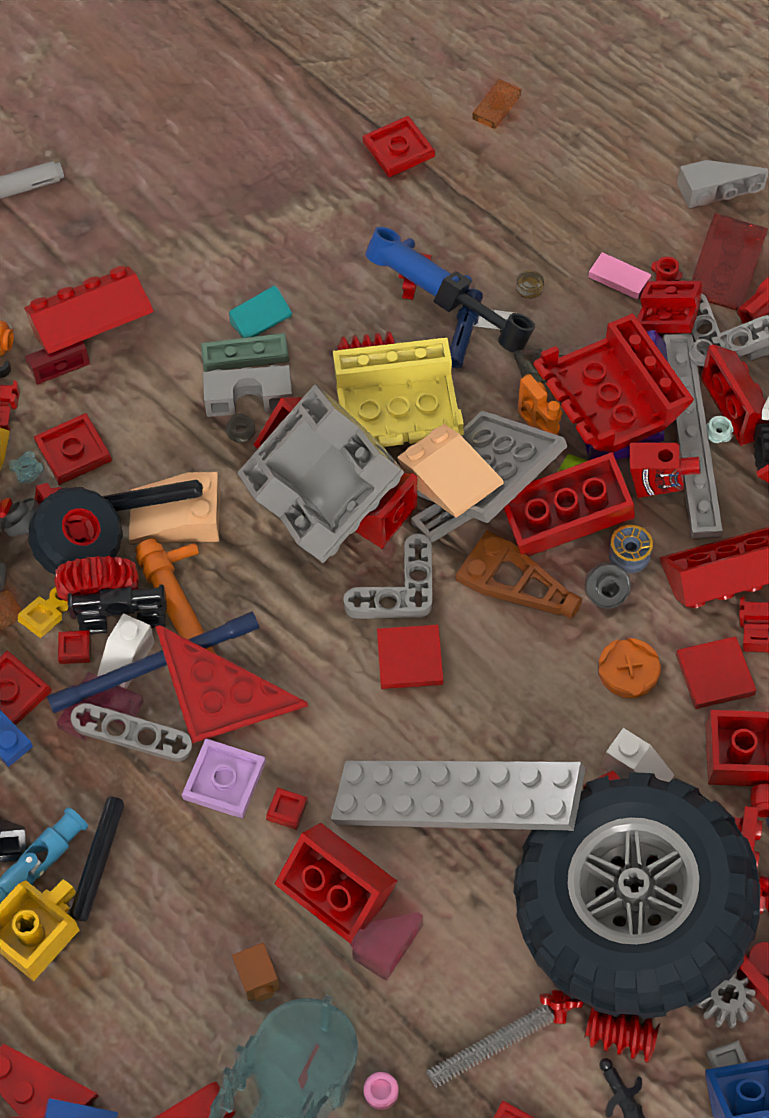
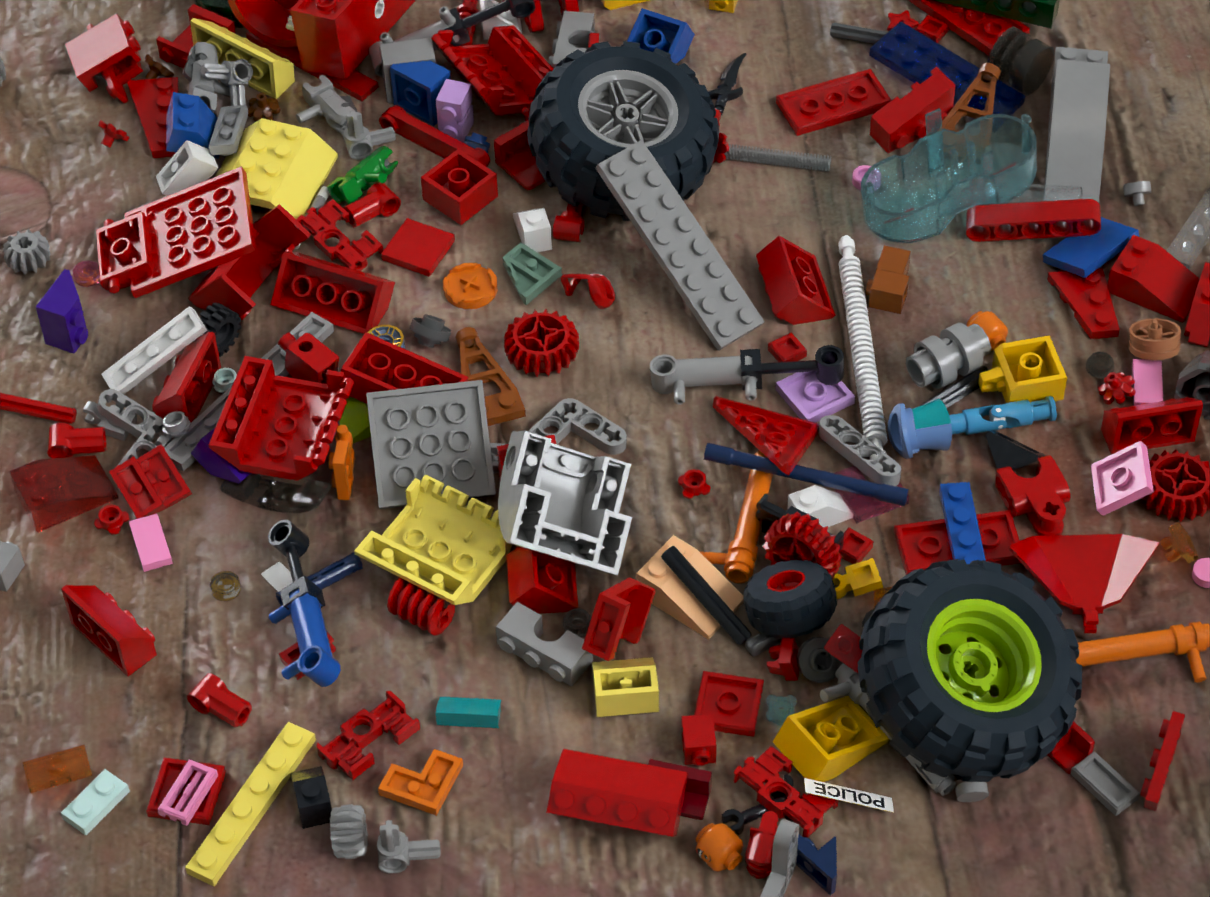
camera: 140 degrees left, 10 degrees down
sand green tile [201,333,289,372] -> none
clear pink slope [351,912,423,981] -> none
red tile [377,625,443,689] -> none
light nougat slope [397,424,504,518] -> none
none -> red slope [61,585,157,677]
none -> light aqua plate [61,769,130,835]
none -> bright pink tile [158,759,218,826]
none -> light yellow plate [185,722,316,886]
none -> red piece [187,673,252,728]
none -> black slope [291,766,332,829]
none -> red piece [316,691,420,780]
none -> light grey gear [330,804,368,859]
none -> light grey axle [377,820,441,873]
none -> orange plate [378,749,463,816]
none -> sand green wing [502,242,562,305]
none -> red gear [504,309,579,377]
none -> red piece [560,274,615,309]
none -> red panel [582,577,656,661]
none -> light yellow slope [591,657,659,717]
none -> light grey piece [650,345,844,405]
none -> red plate [678,469,711,499]
none -> red brick [681,714,717,766]
none -> white hose [838,235,888,465]
none -> dark orange brick [865,269,909,314]
none -> medium blue hat [888,399,952,459]
none -> light grey piece [906,322,991,389]
none -> orange head [967,311,1008,351]

